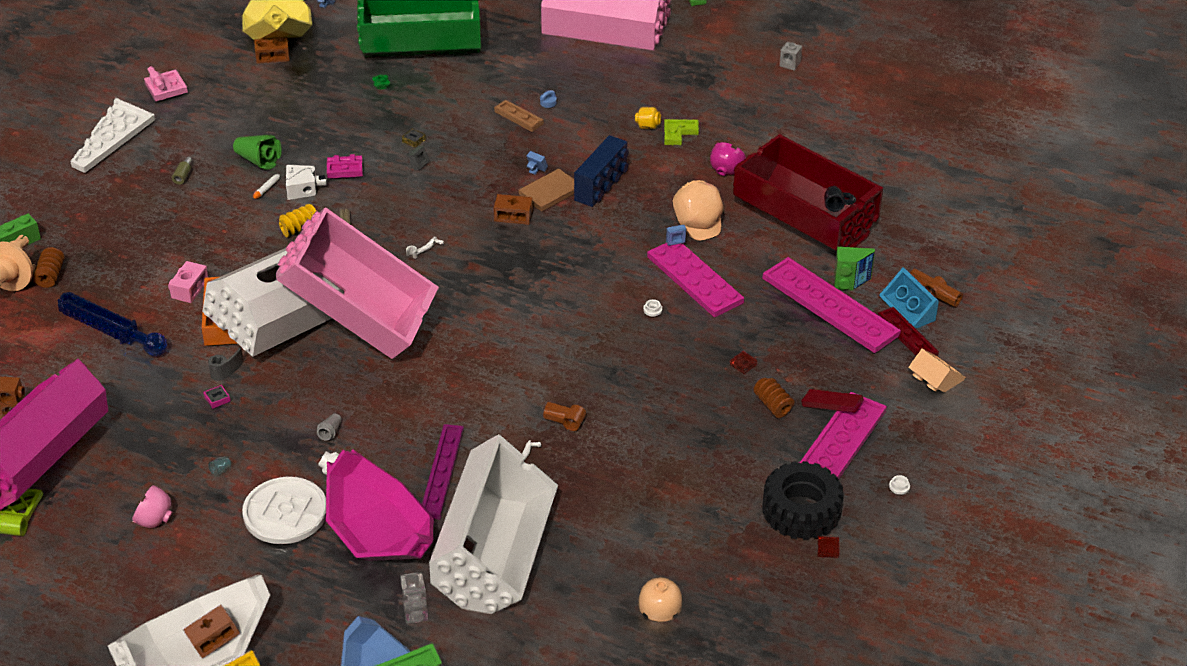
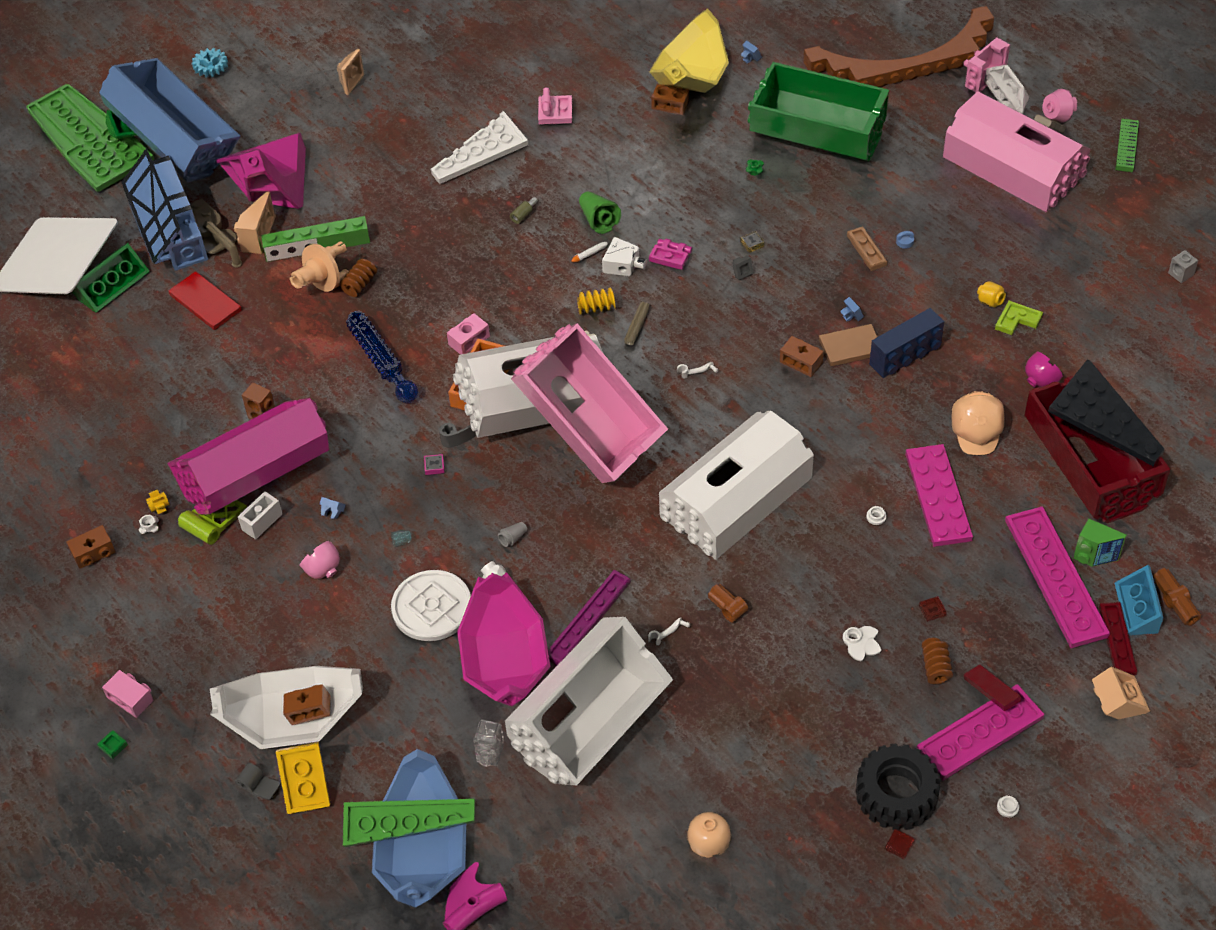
camera: 30 degrees right, 10 degrees up
medium blue tile [666,224,686,246] -> none
black piece [824,186,856,212] -> none
none -> white brick [238,491,282,539]
none -> medium blue tile [320,497,346,519]
none -> white panel [659,411,814,560]
none -> white plate [843,626,881,661]
none -> black wing [1048,359,1164,467]

